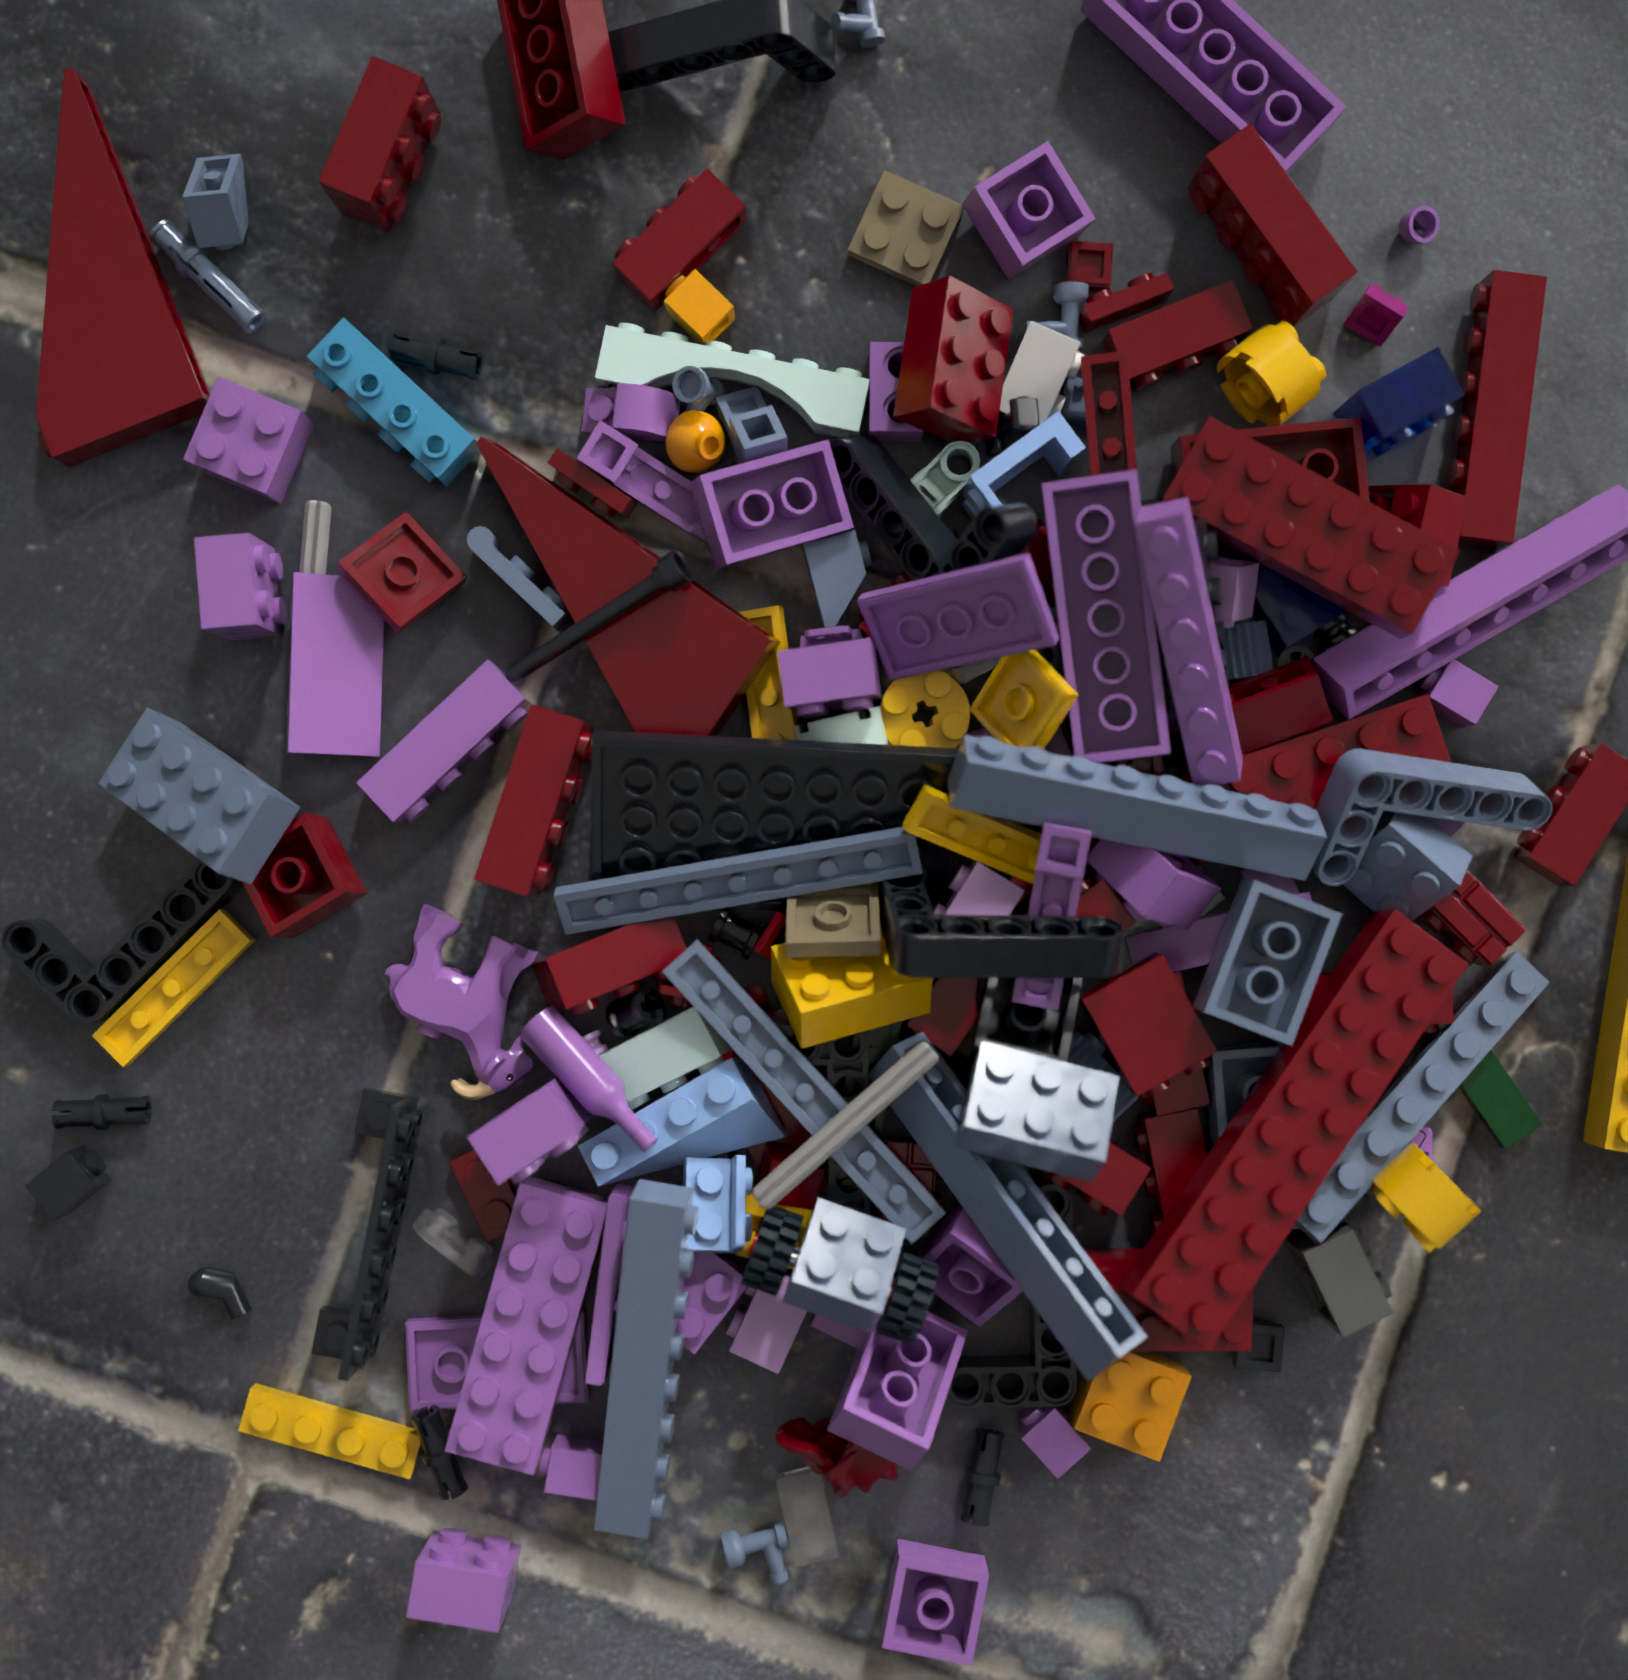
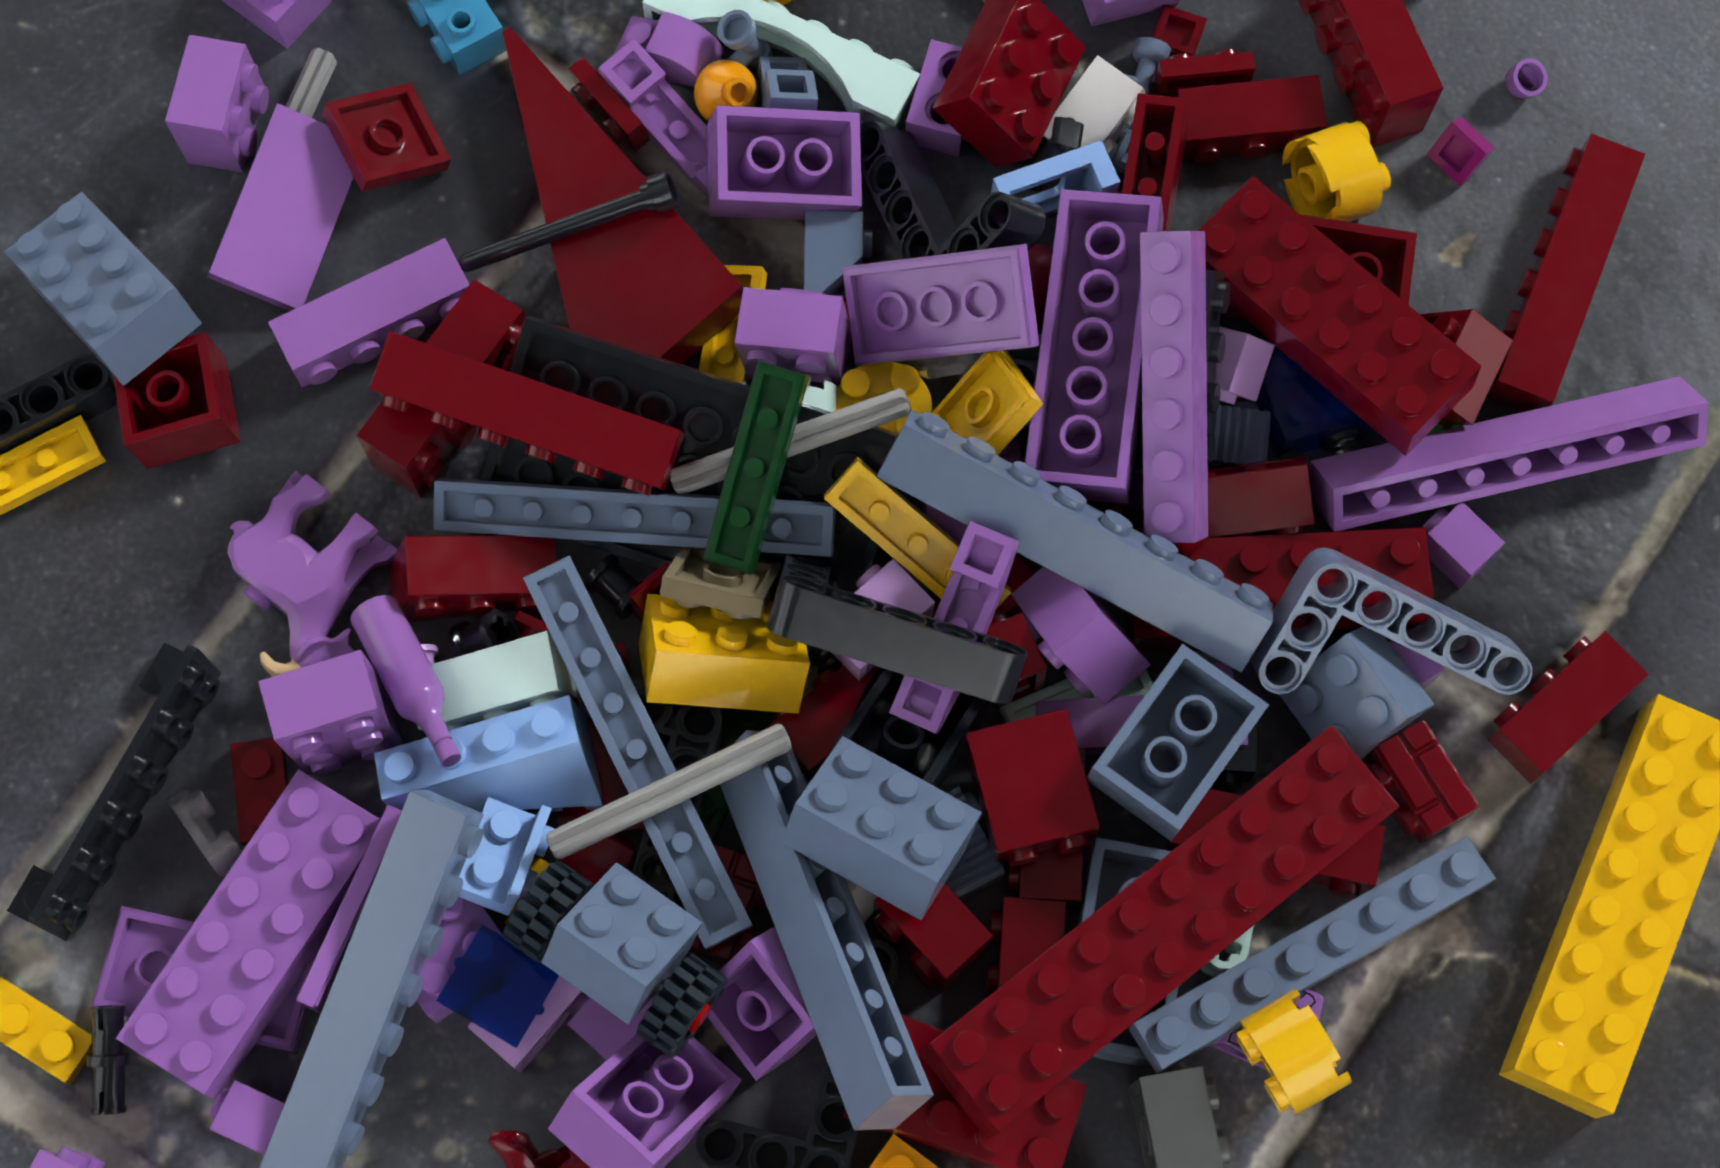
camera: 15 degrees right, 15 degrees down
sand blue plate [467,526,570,632] -> none
light aqua piece [910,441,980,518] -> none
clear blue brick [1333,347,1465,458] -> none
dark green tile [1425,1023,1542,1149] -> none
none -> dark red brick [369,331,685,496]
none -> clear blue piece [436,924,559,1048]
none -> light grey axle [670,388,911,495]
none -> dark green tile [703,361,810,574]

